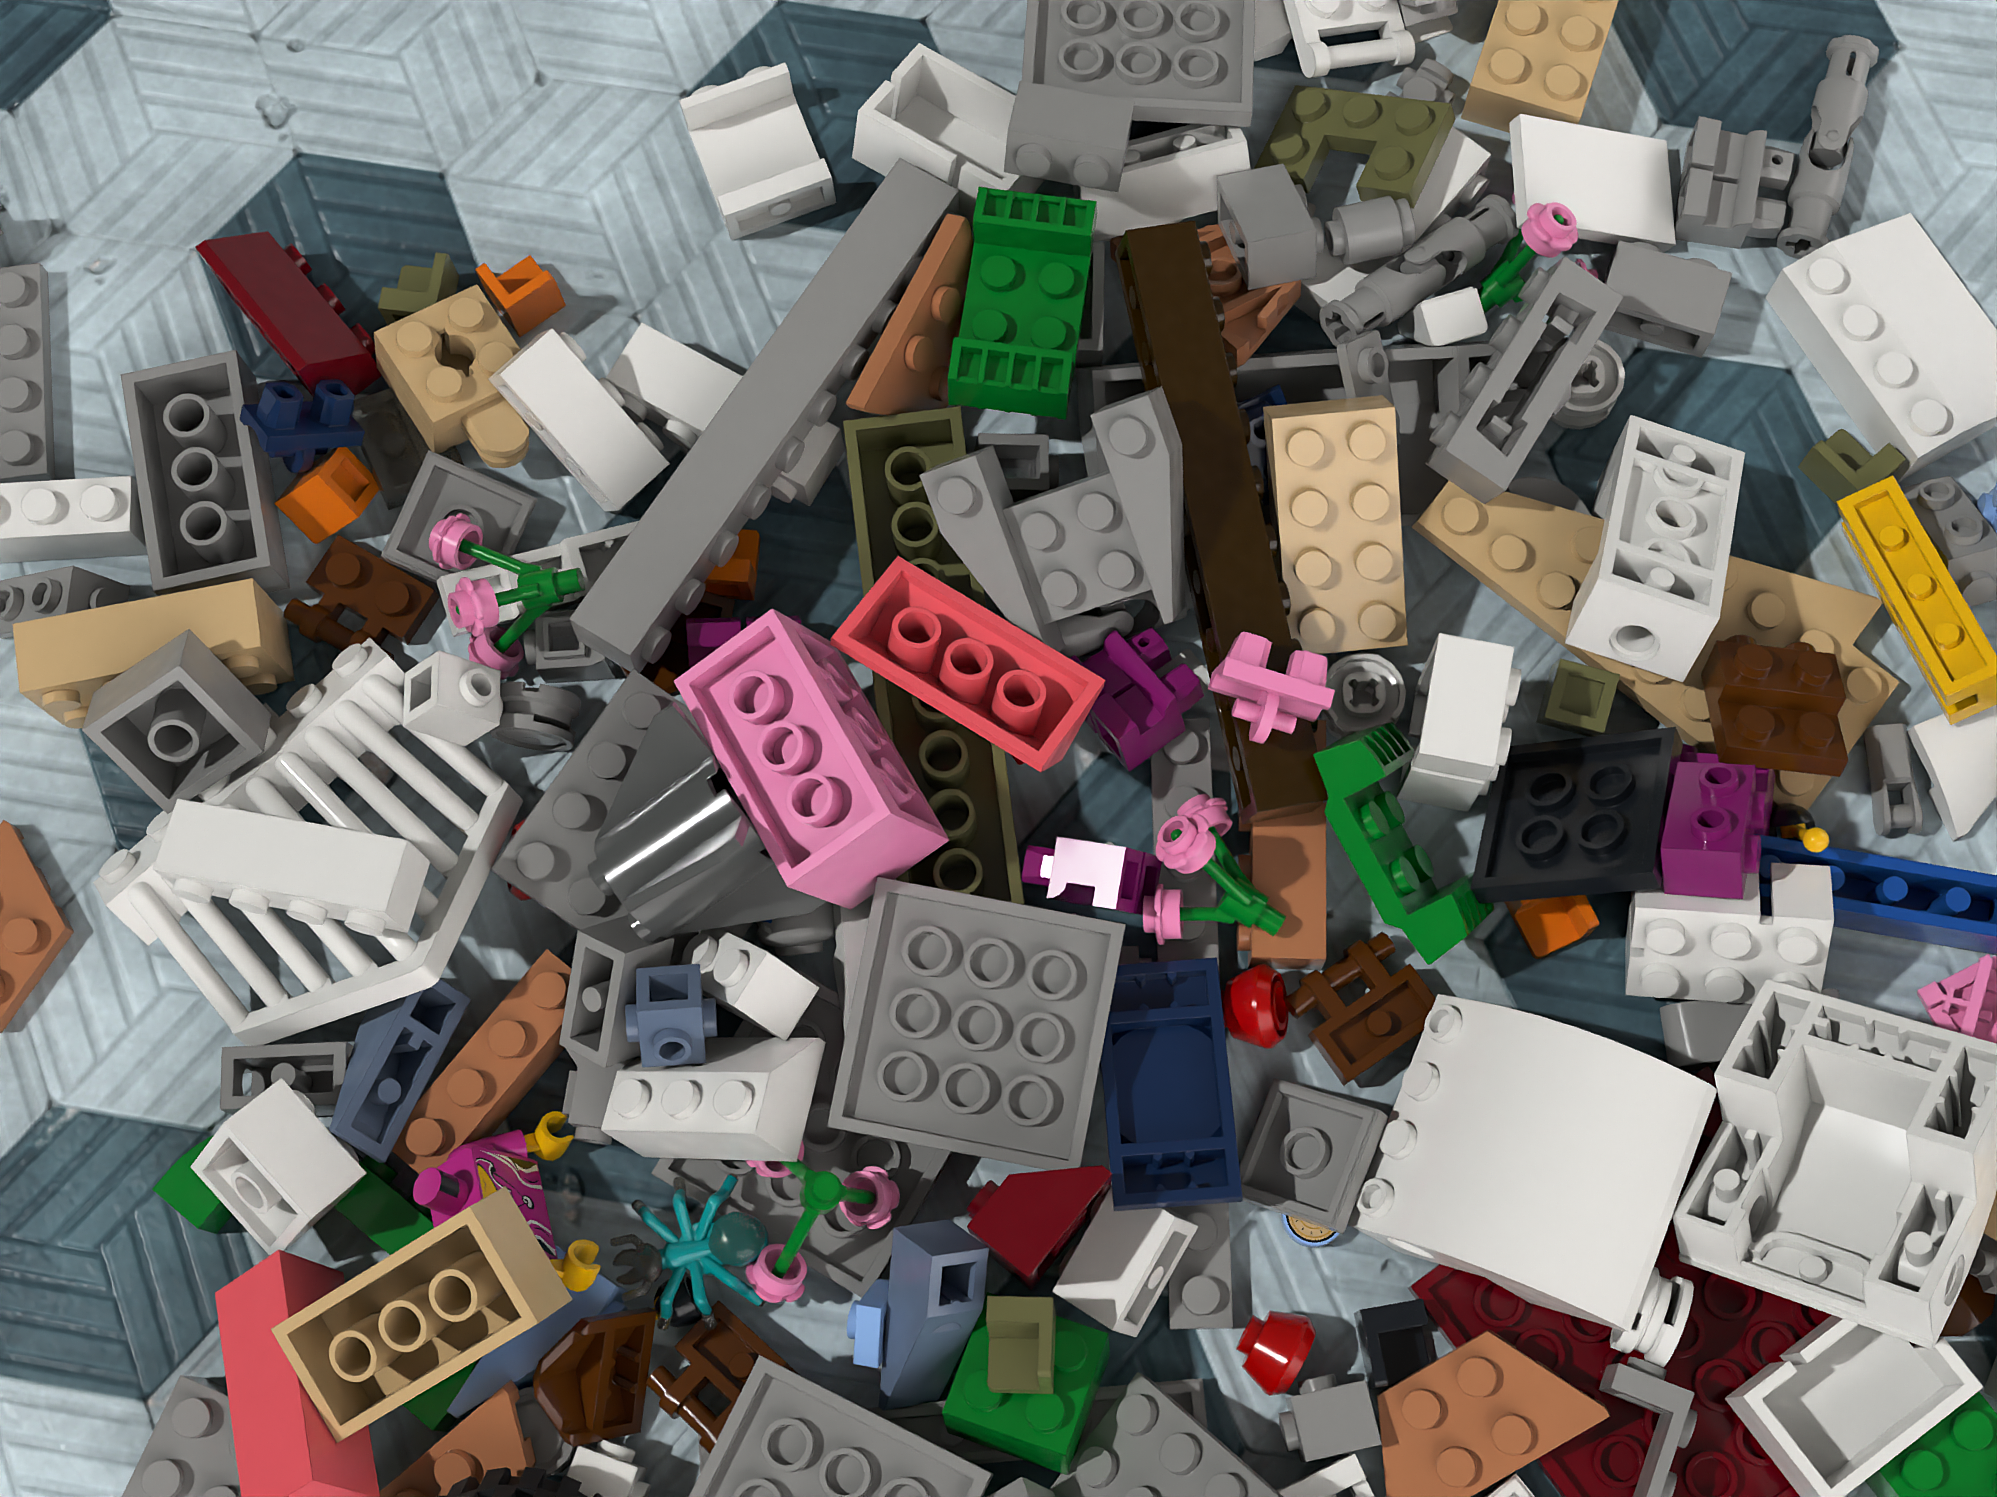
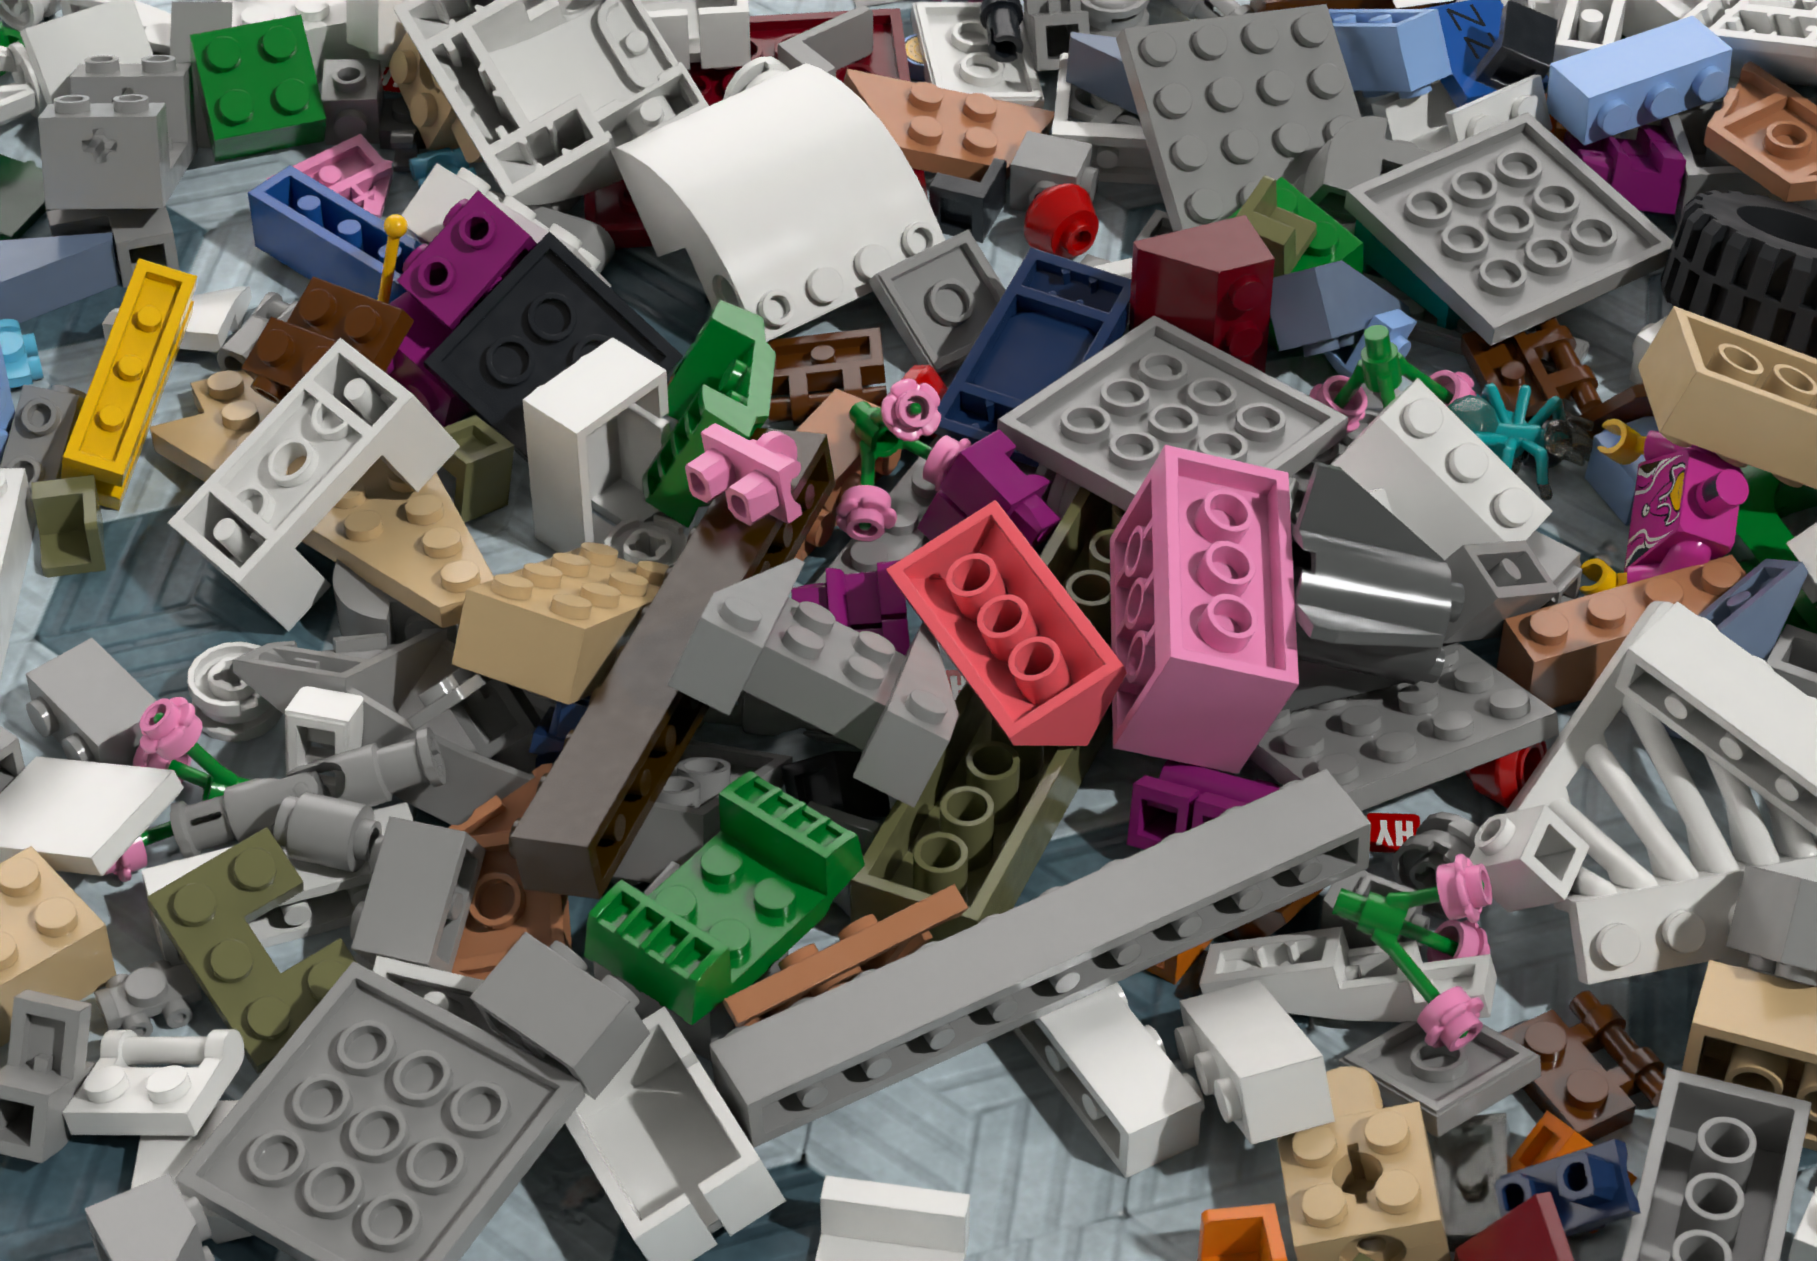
camera: 155 degrees left, 30 degrees down
sand blue brick [625,964,717,1068] -> none
light grey brick [1425,256,1624,504] -> none

